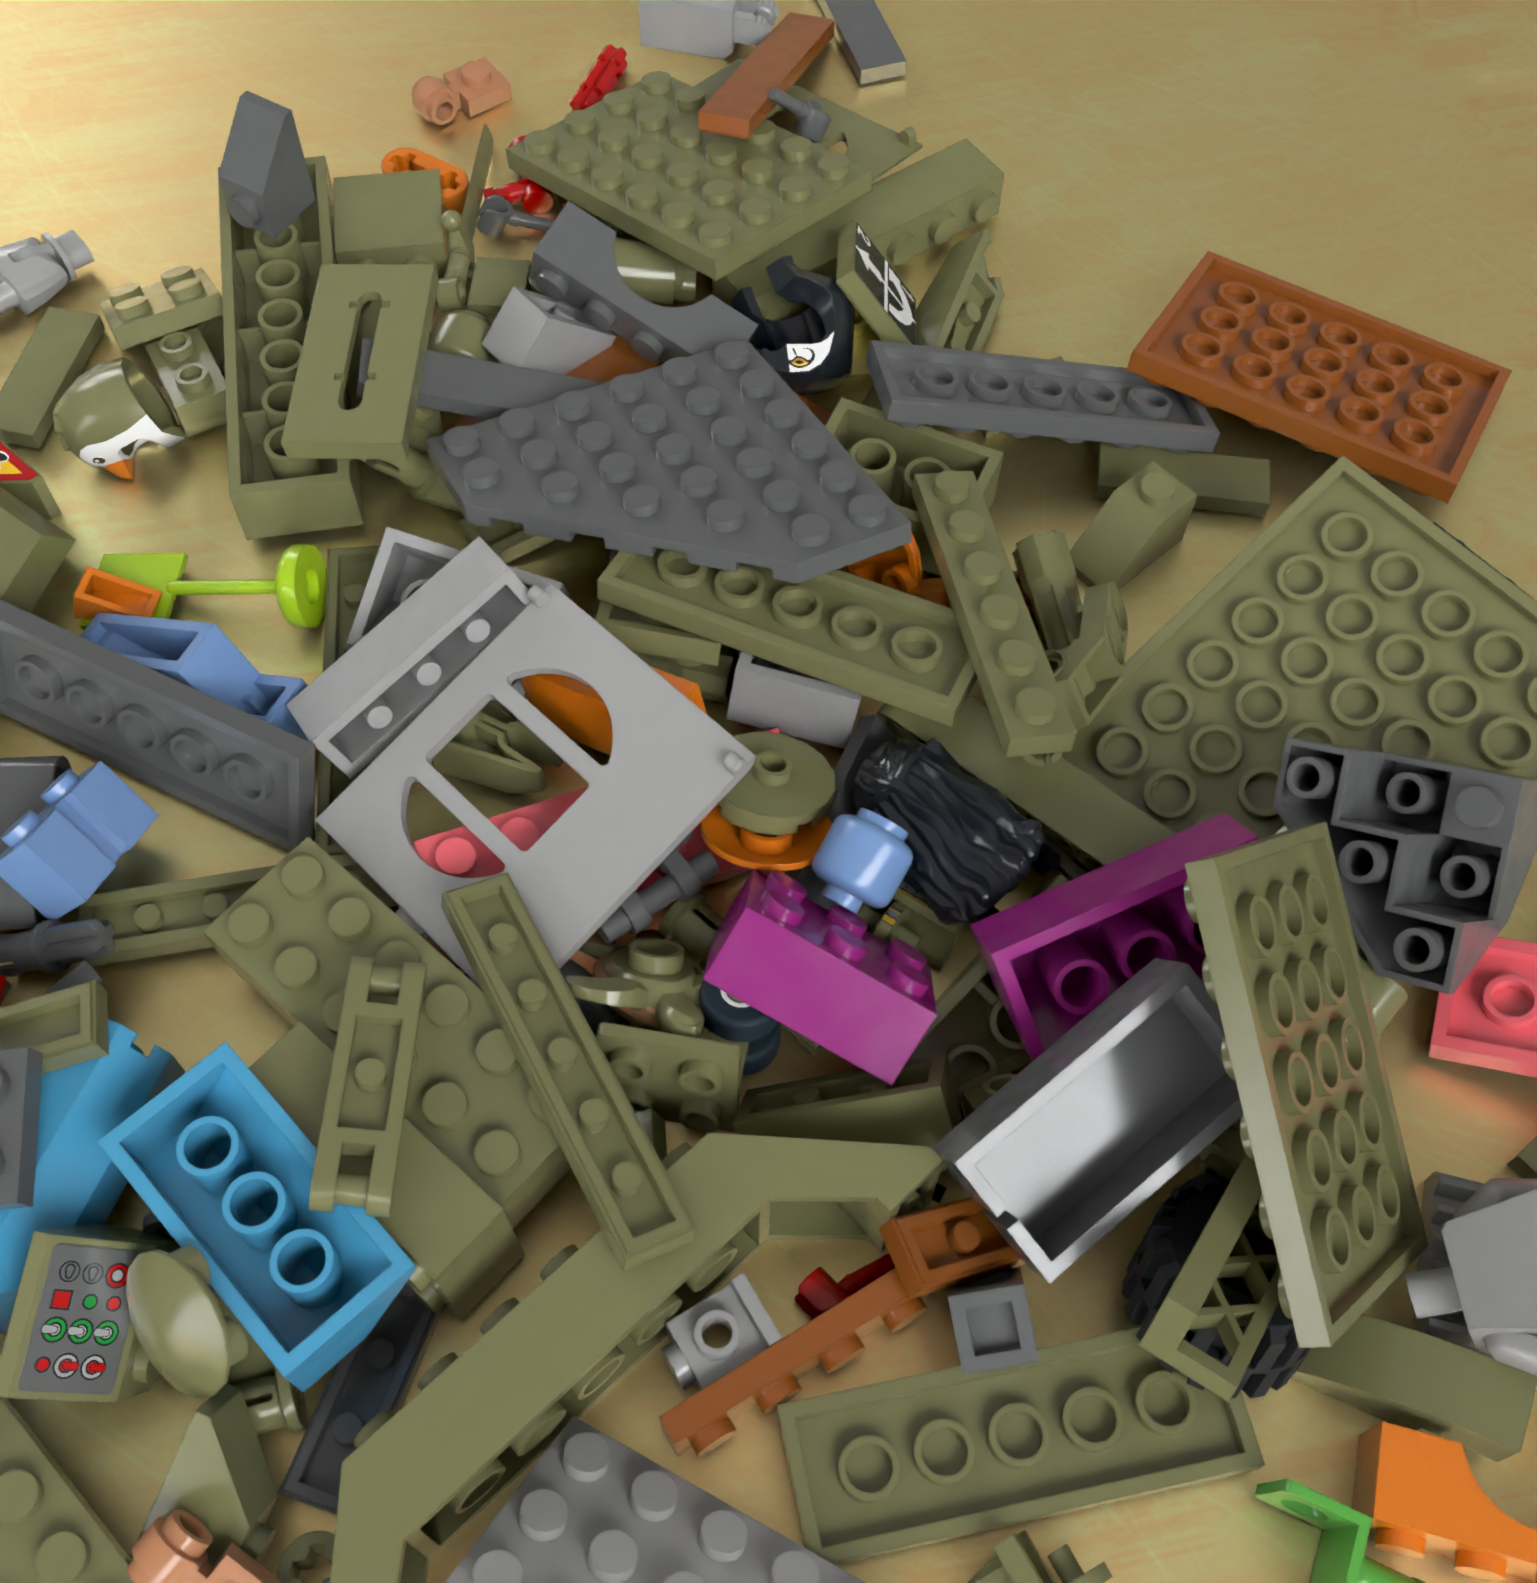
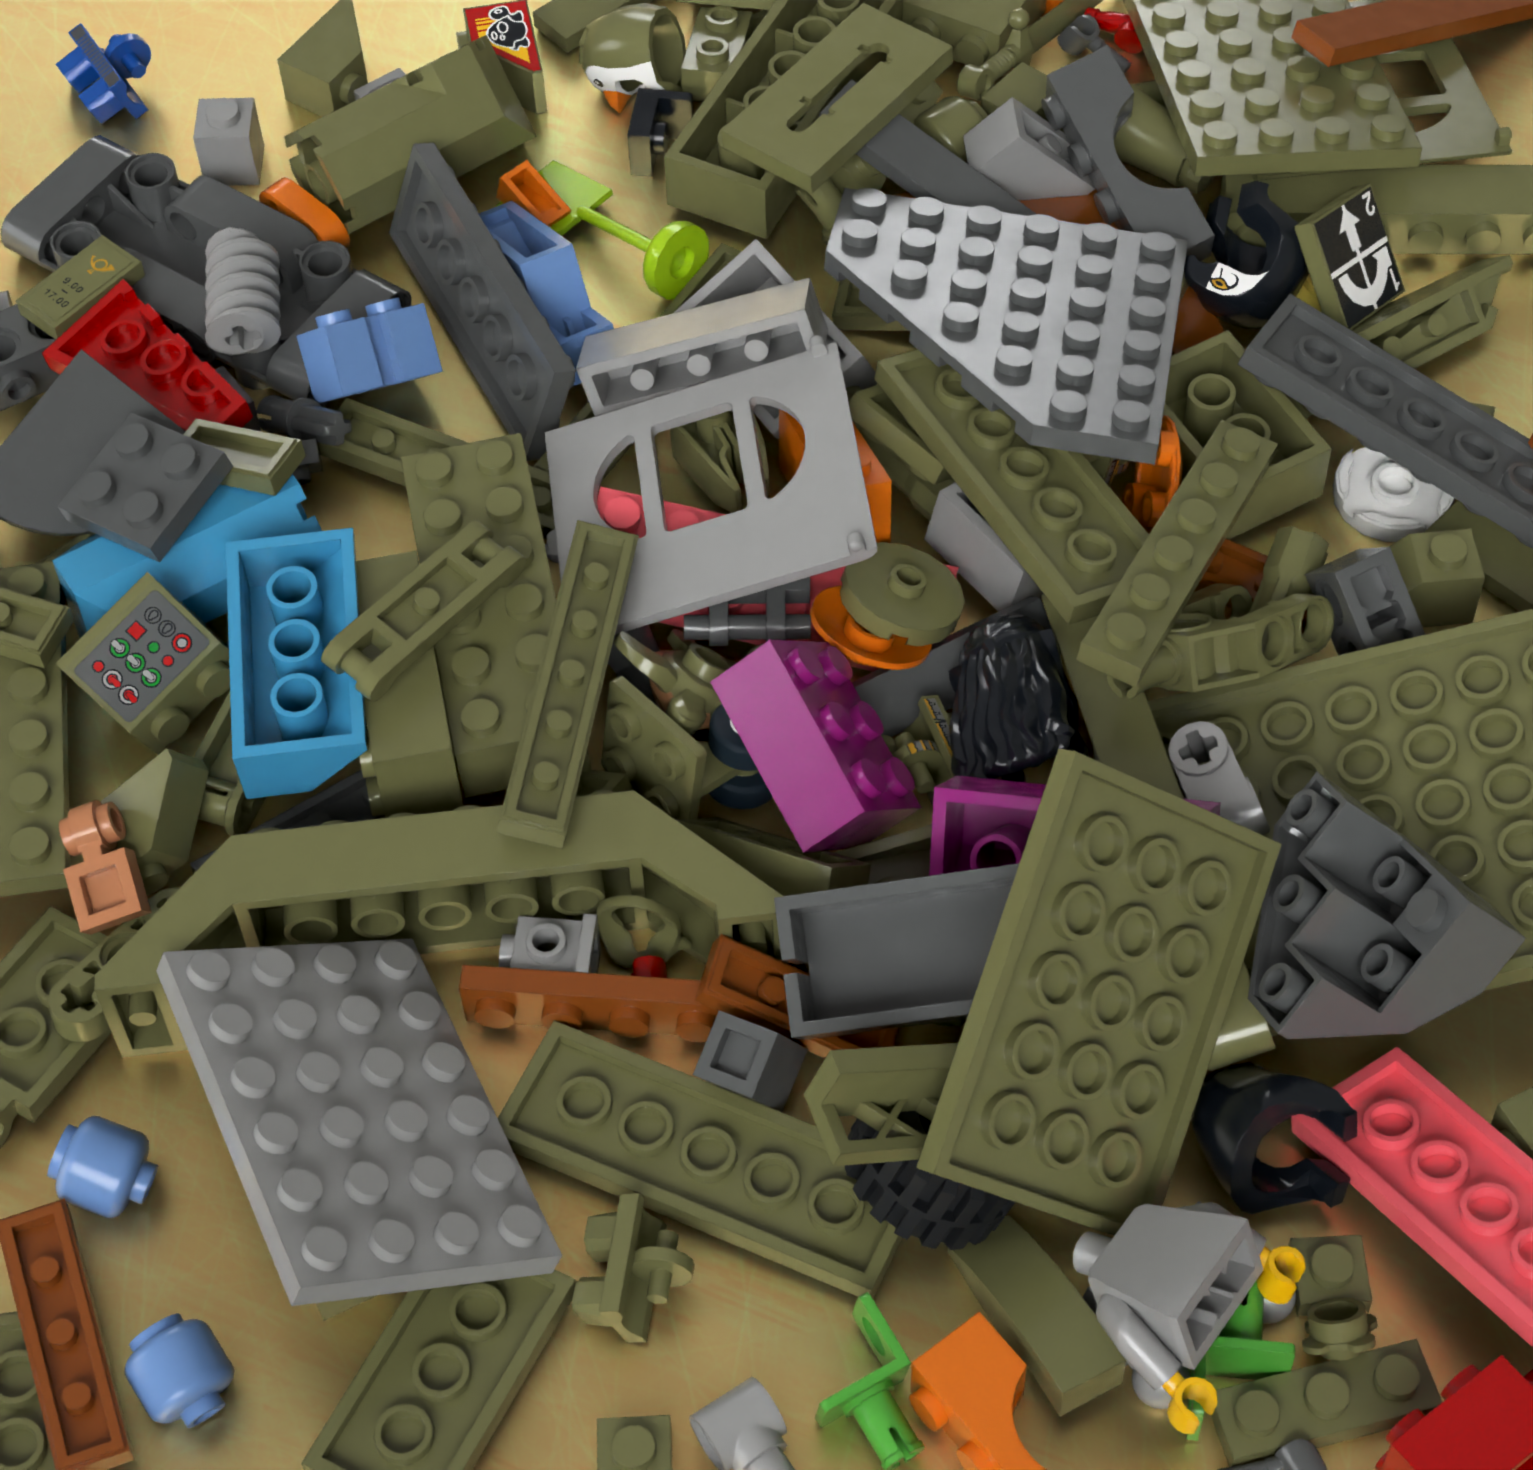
camera: 40 degrees right, 5 degrees down
olive dish [125,1245,248,1399] -> none
dark grey hand [768,87,831,141] -> none
medium blue head [812,807,913,915] -> none
none -> olive piece [596,895,692,968]
none -> black bracket [627,88,694,177]
none -> light grey piece [1168,721,1270,835]
none -> black piece [1191,1061,1357,1214]
none -> dark grey brick [1305,547,1425,655]
none -> white tile [1333,447,1455,542]

